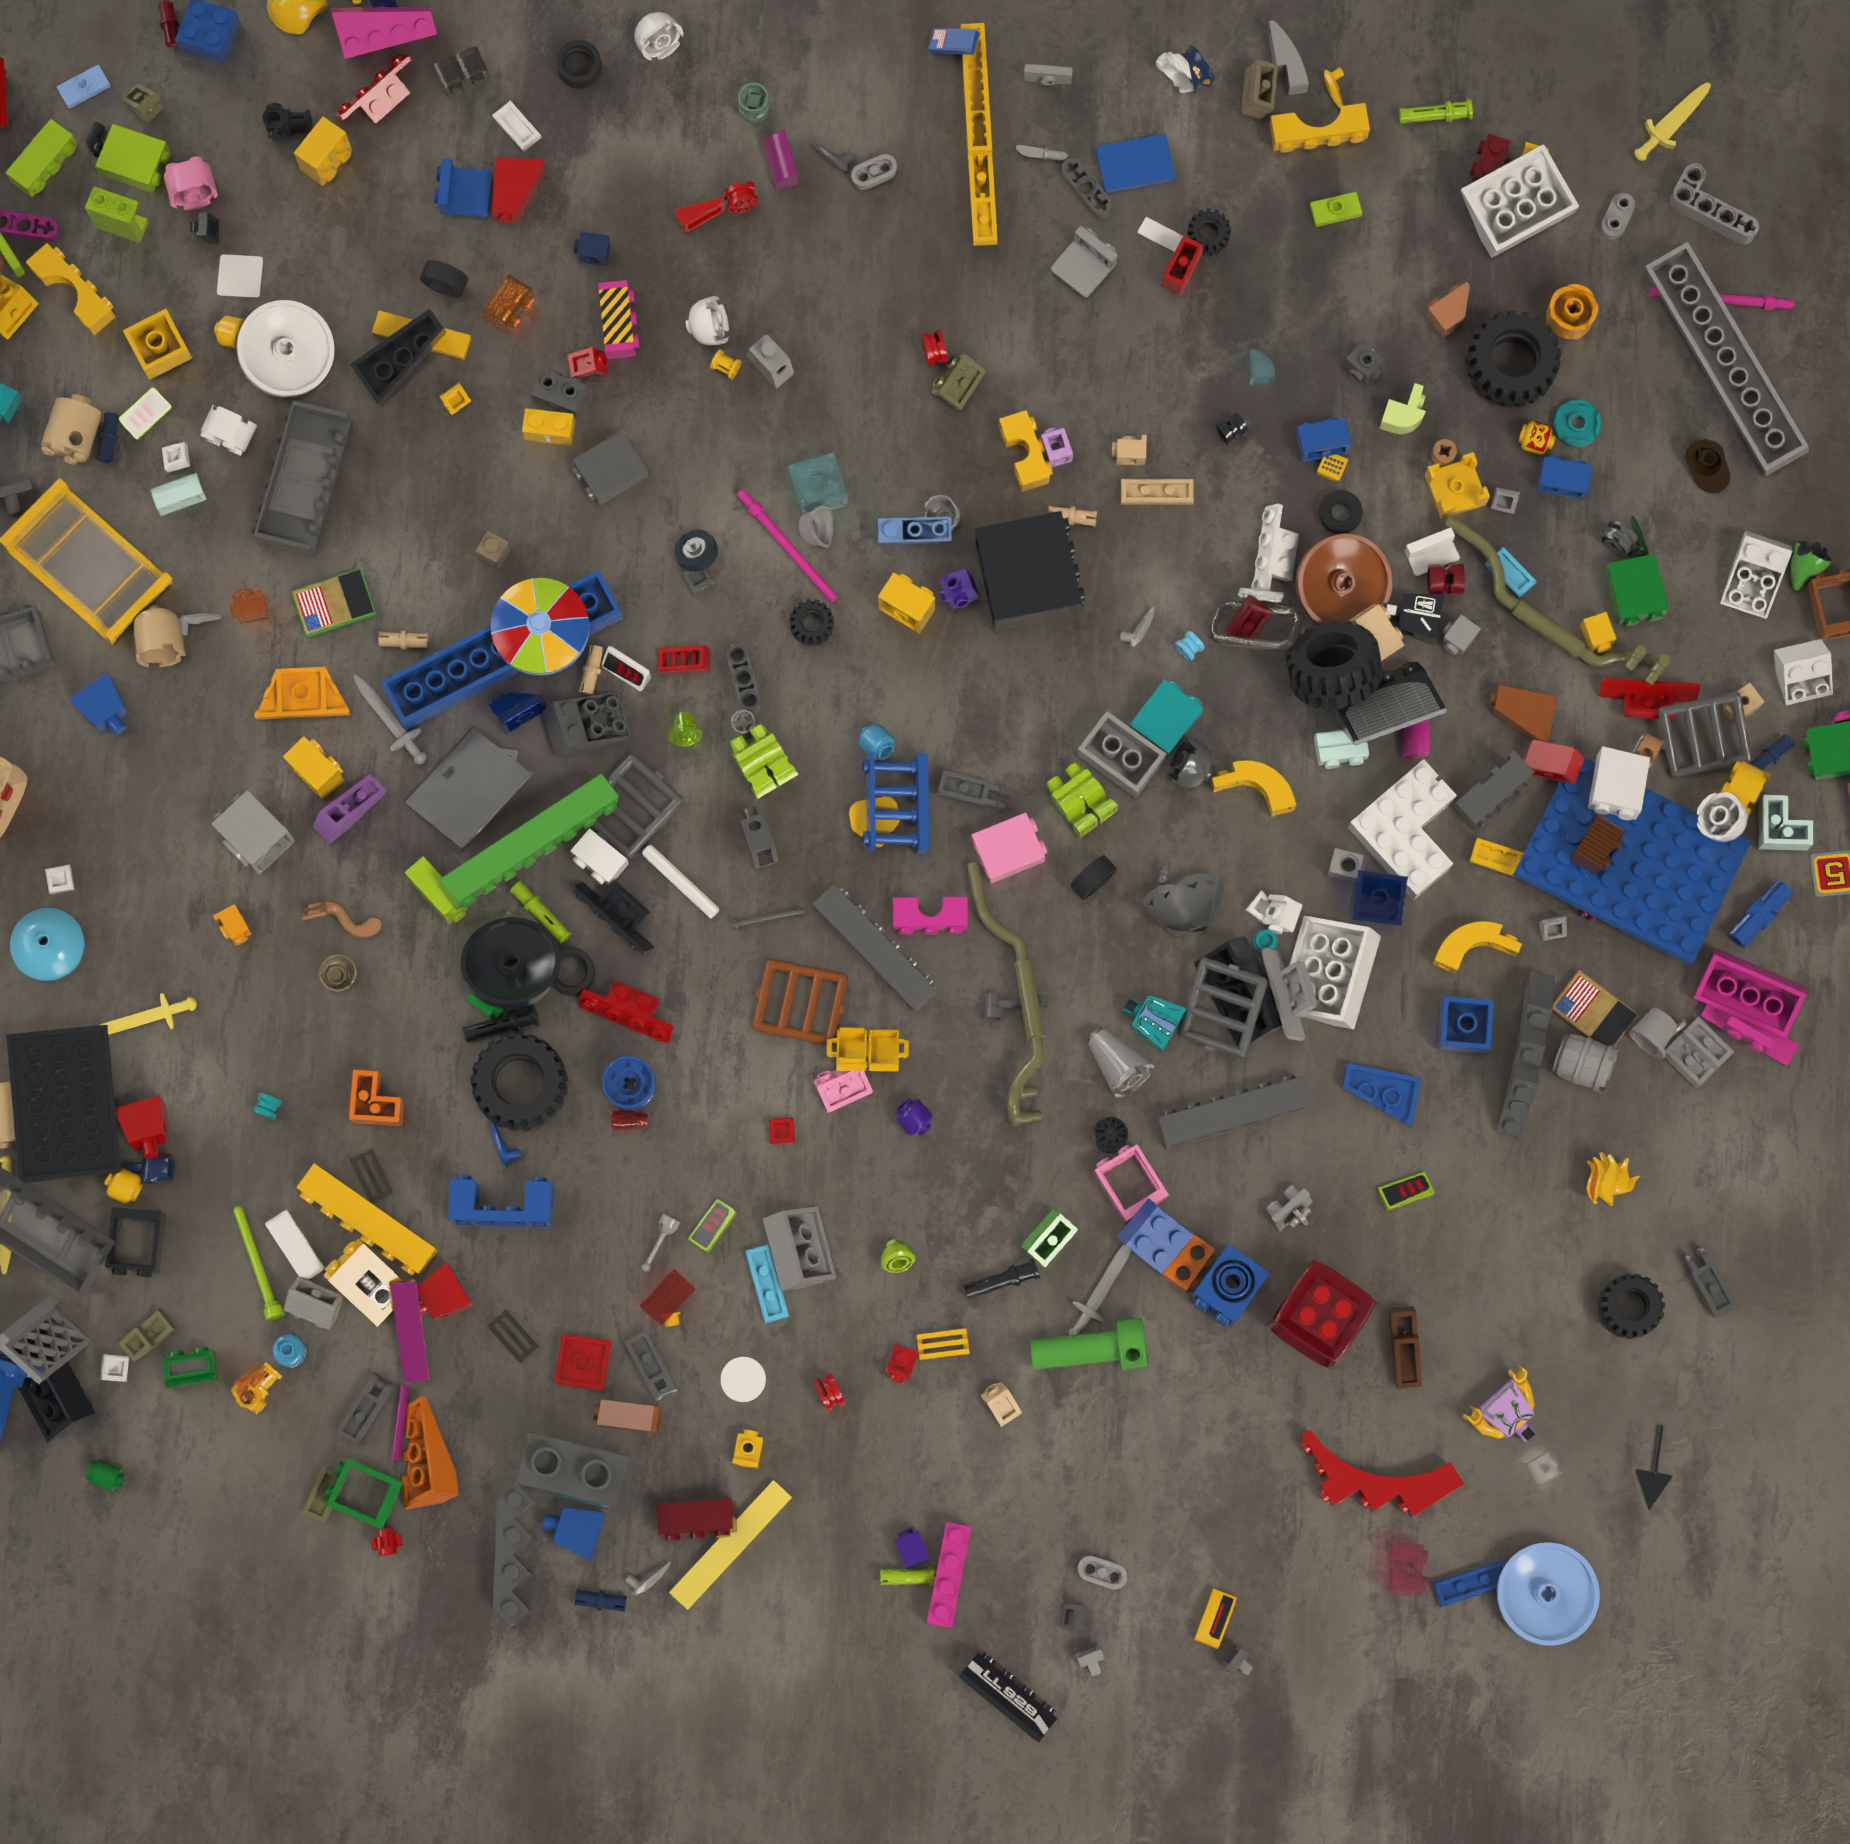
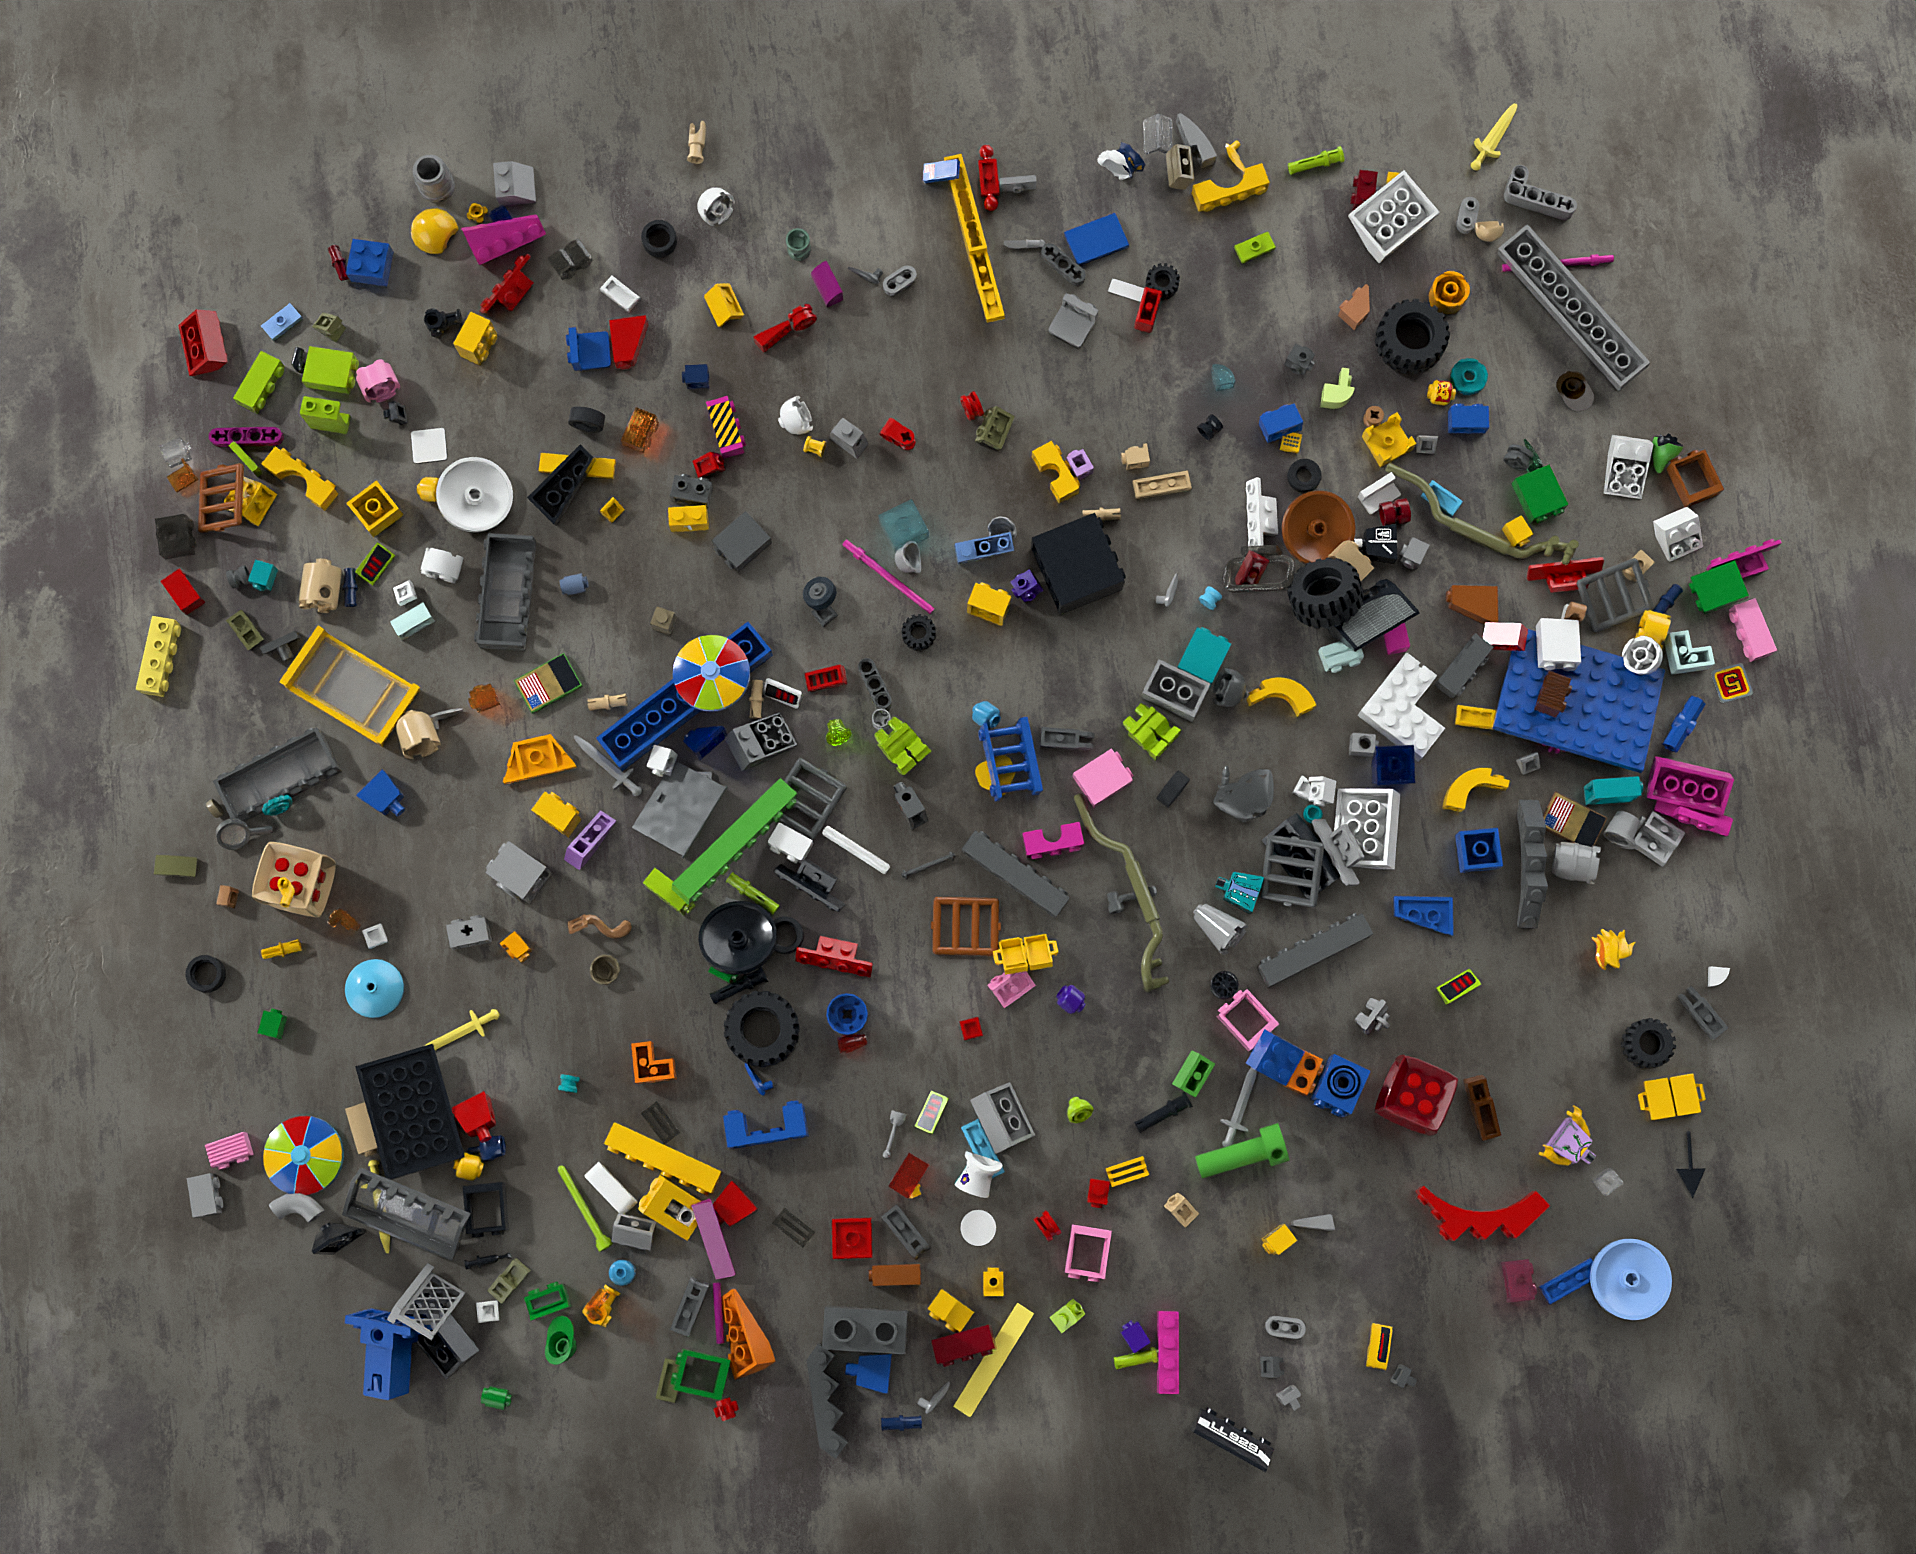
camera: 10 degrees left, 0 degrees up
none -> clear orange bracket [327,908,361,931]
none -> light grey brick [446,915,492,950]
none -> black piece [464,1253,512,1270]
none -> green piece [545,1316,577,1365]
none -> sand blue brick [560,573,589,595]
none -> white brick [647,745,678,777]
none -> yellow panel [704,283,744,327]
none -> red piece [879,418,916,450]
none -> yellow brick [928,1289,974,1333]
none -> white hat [955,1151,1003,1198]
none -> red plate [978,145,1000,211]
none -> lime bracket [1049,1299,1085,1333]
none -> bright pink window [1064,1224,1112,1282]
none -> clear panel [1143,113,1172,155]
none -> yellow brick [1262,1224,1297,1255]
none -> light grey slope [1291,1214,1335,1231]
none -> tan hair [1475,221,1504,242]
none -> teal window [1584,776,1643,805]
none -> yellow piece [1638,1074,1706,1120]
none -> white tile [1708,967,1730,987]

